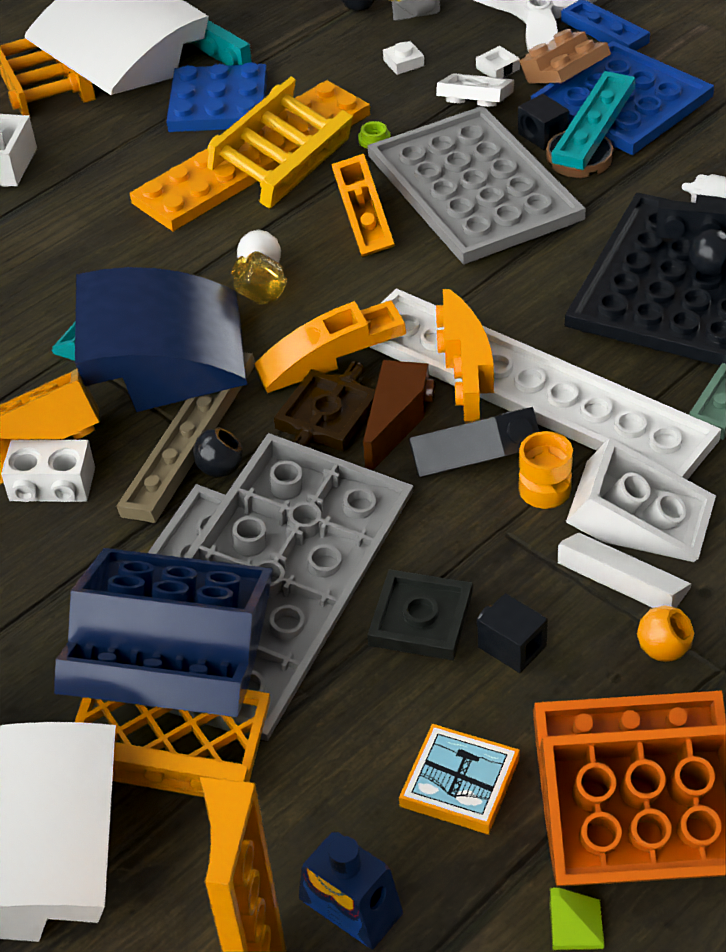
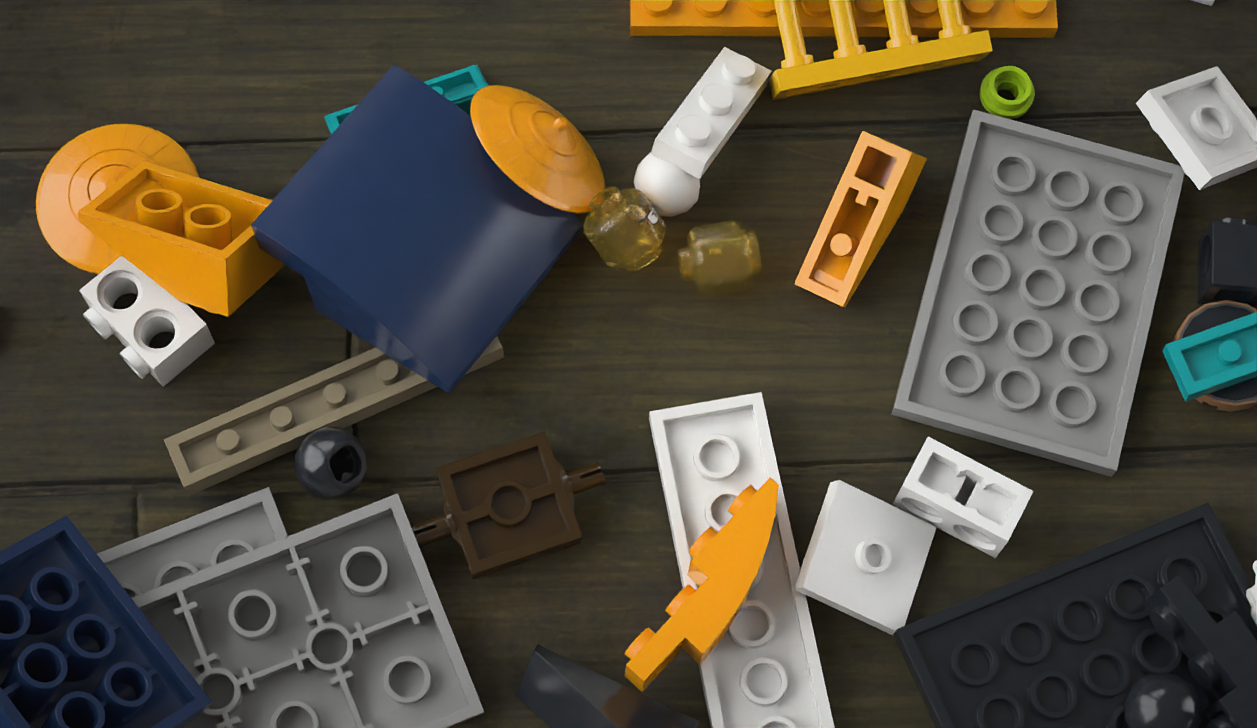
camera: 35 degrees right, 25 degrees up
light orange slope [254,300,406,393] -> none
reddish brown slope [363,360,436,470] -> none
none -> light orange hat [470,85,606,213]
none -> white plate [651,47,772,179]
none -> clear yellow head [677,220,762,297]
none -> white plate [794,480,937,635]
none -> white brick [893,437,1033,558]

